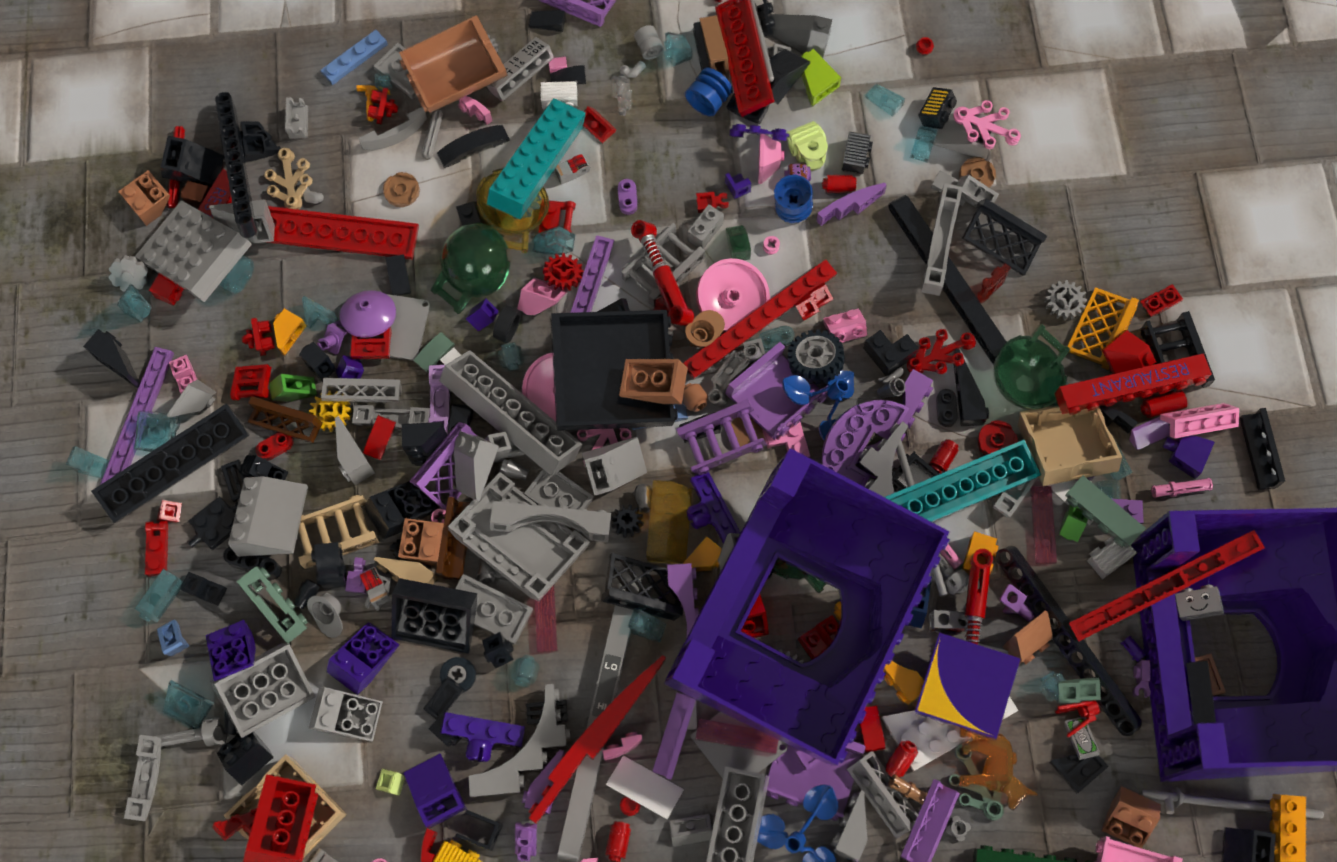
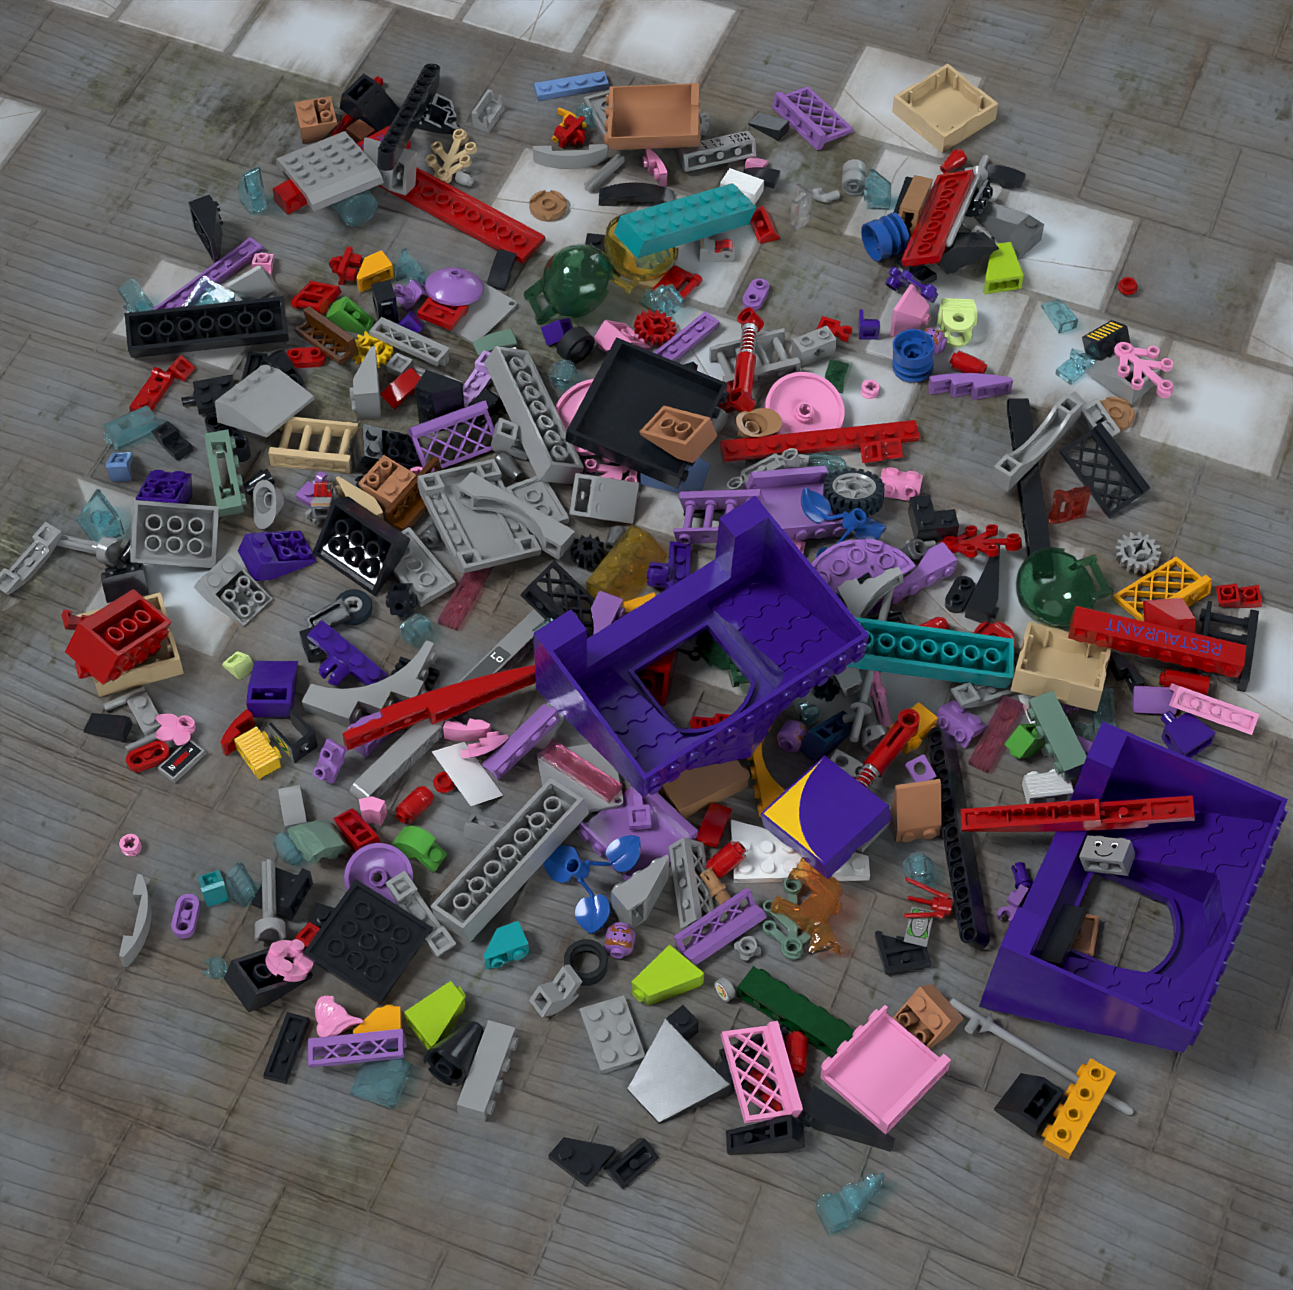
camera: 25 degrees right, 15 degrees down
light grey plant [109,255,148,292] -> none
black brick [311,542,347,589] -> none
light grey slope [454,431,499,501] -> none
nougat head [682,383,708,412] -> none
black brick [842,131,873,174] -> none
sand green slope [1058,678,1101,703] -> none
black fence [1239,408,1285,490] -> none
none -> bright pink slope [460,731,508,759]
none -> medium lavender bracket [936,700,987,748]

